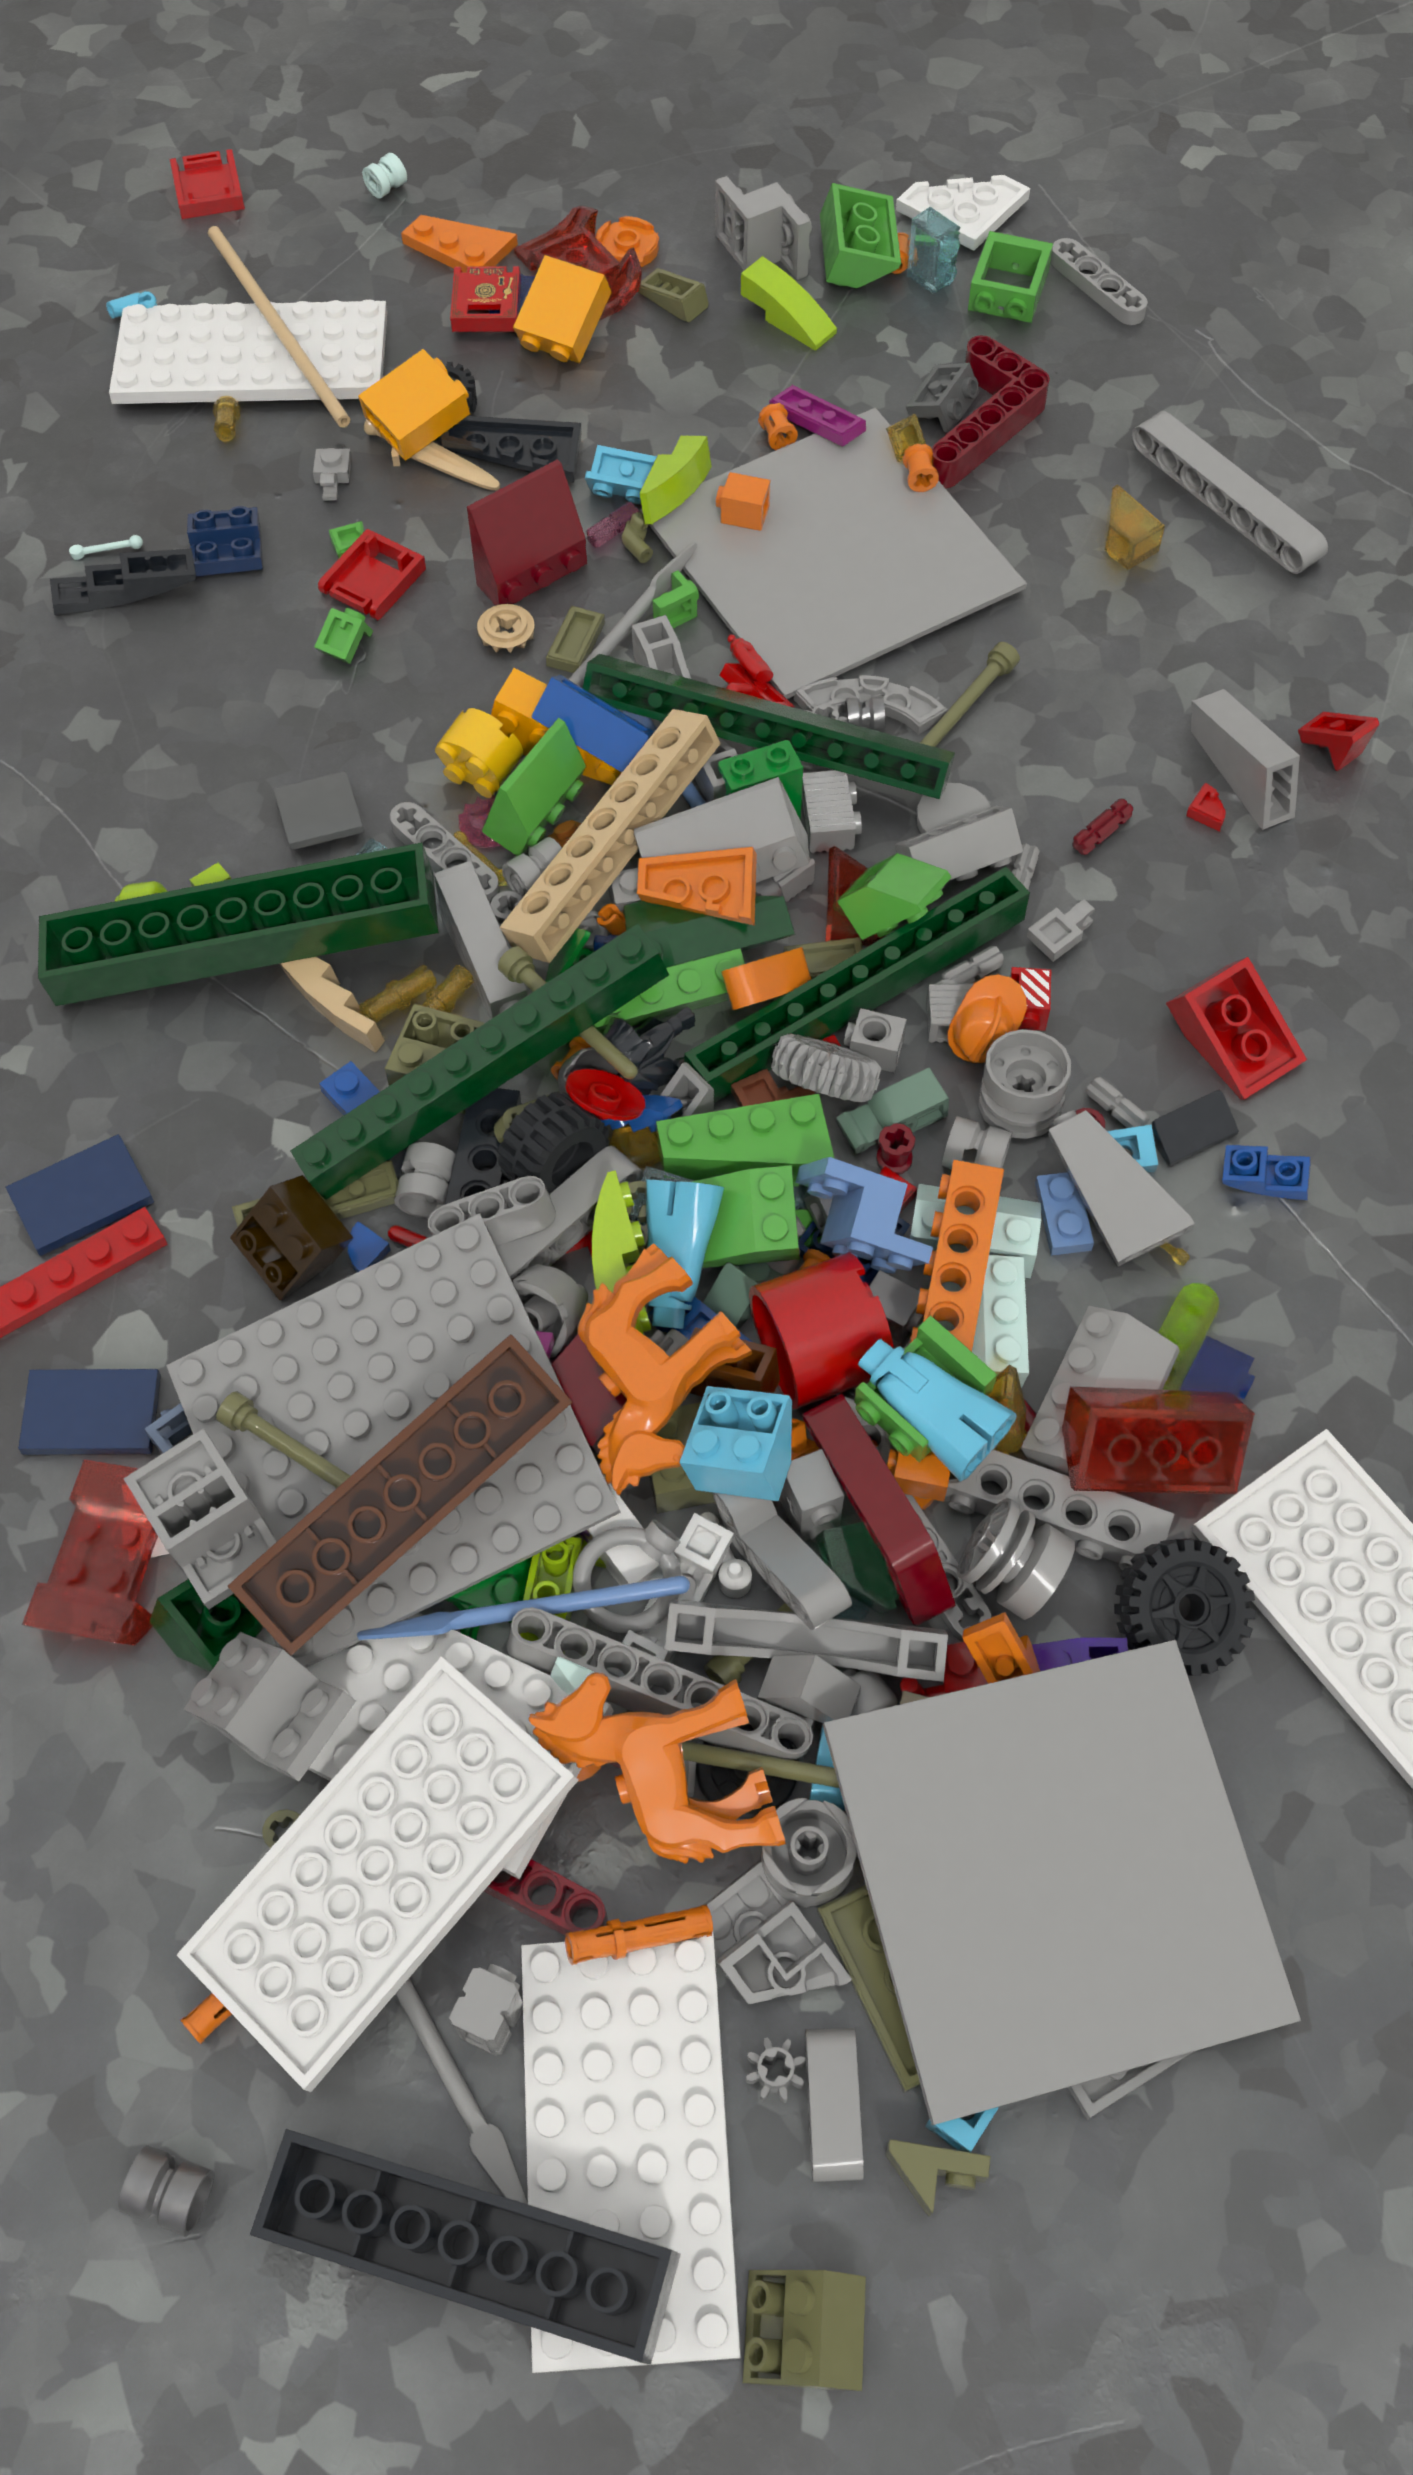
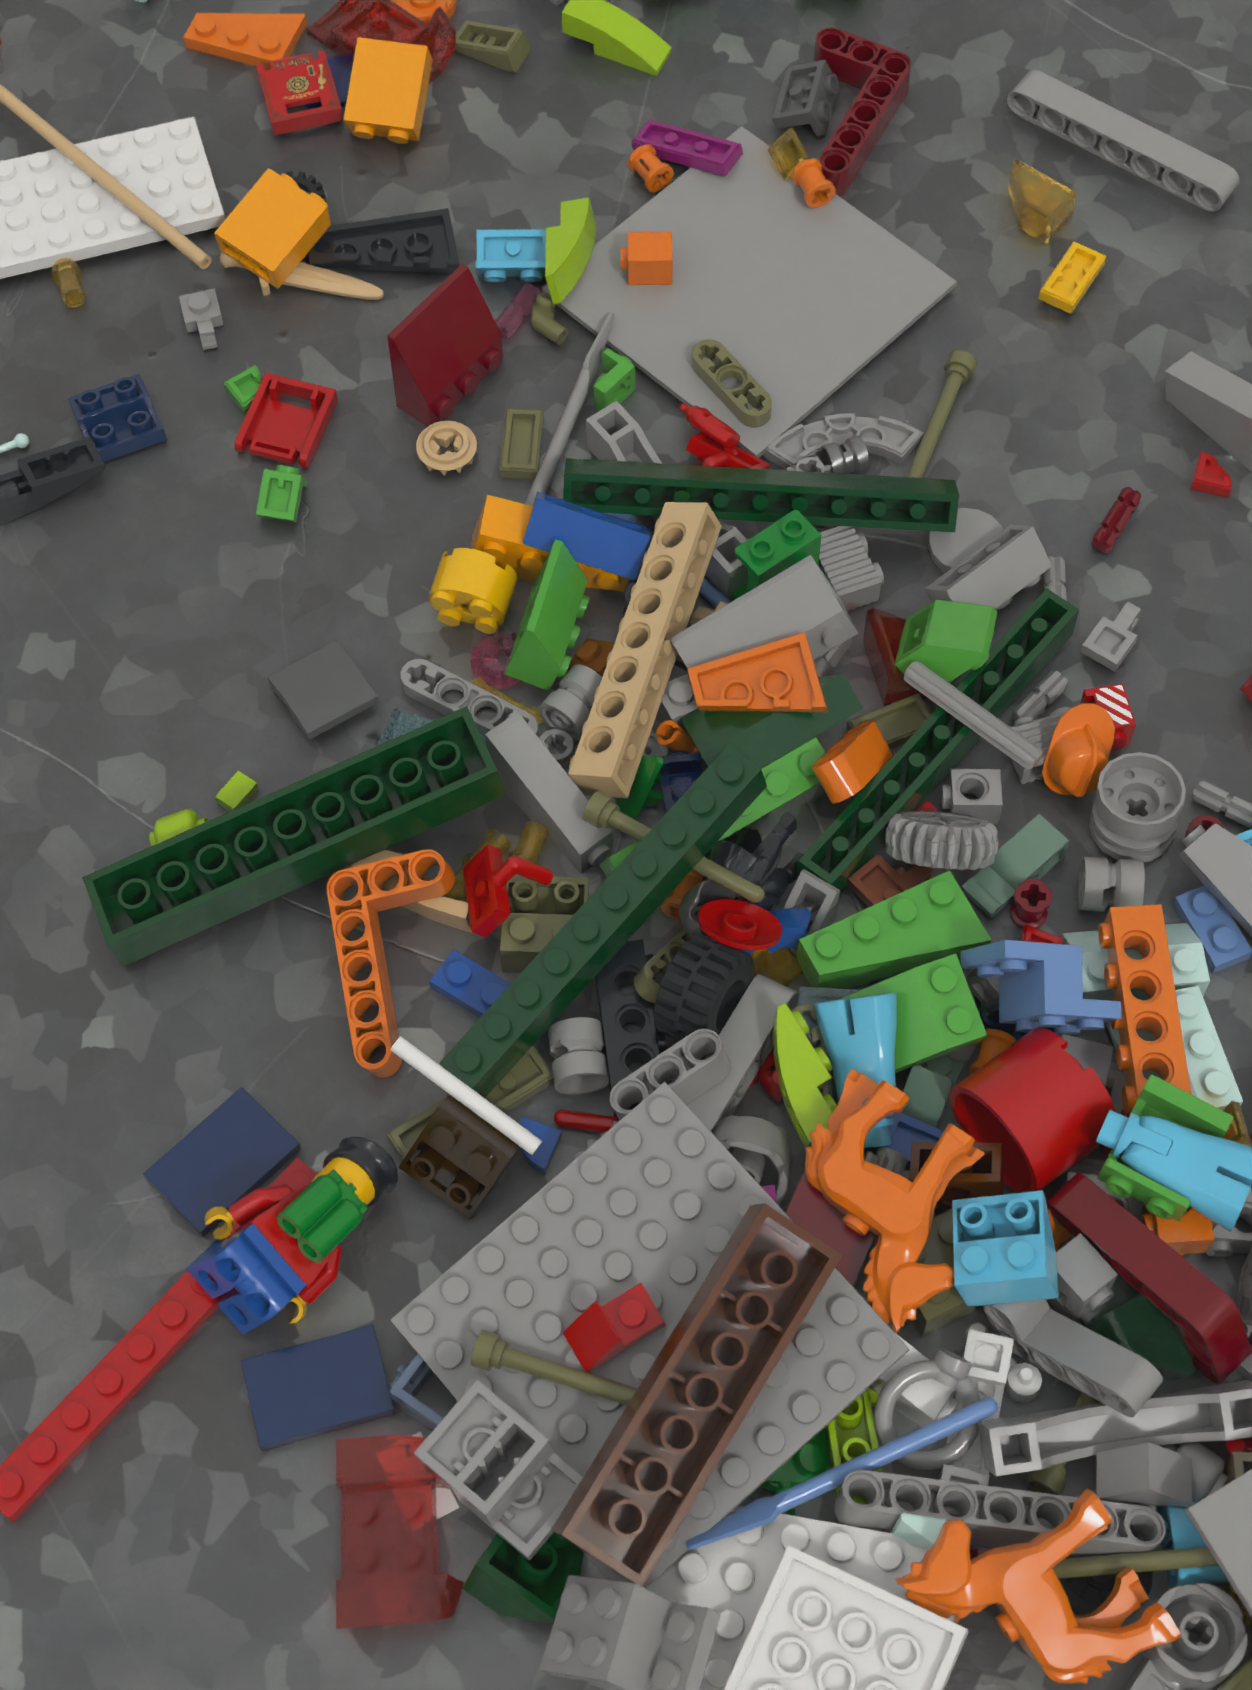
camera: 15 degrees left, 0 degrees up
none -> piece [186,1137,398,1334]
none -> orange beam [327,849,455,1078]
none -> white bar [390,1036,542,1155]
none -> red plate [463,844,553,938]
none -> red slope [562,1283,666,1373]
none -> olive beam [692,339,772,427]
none -> light grey axle [904,661,1043,770]
none -> yellow plate [1038,241,1106,314]

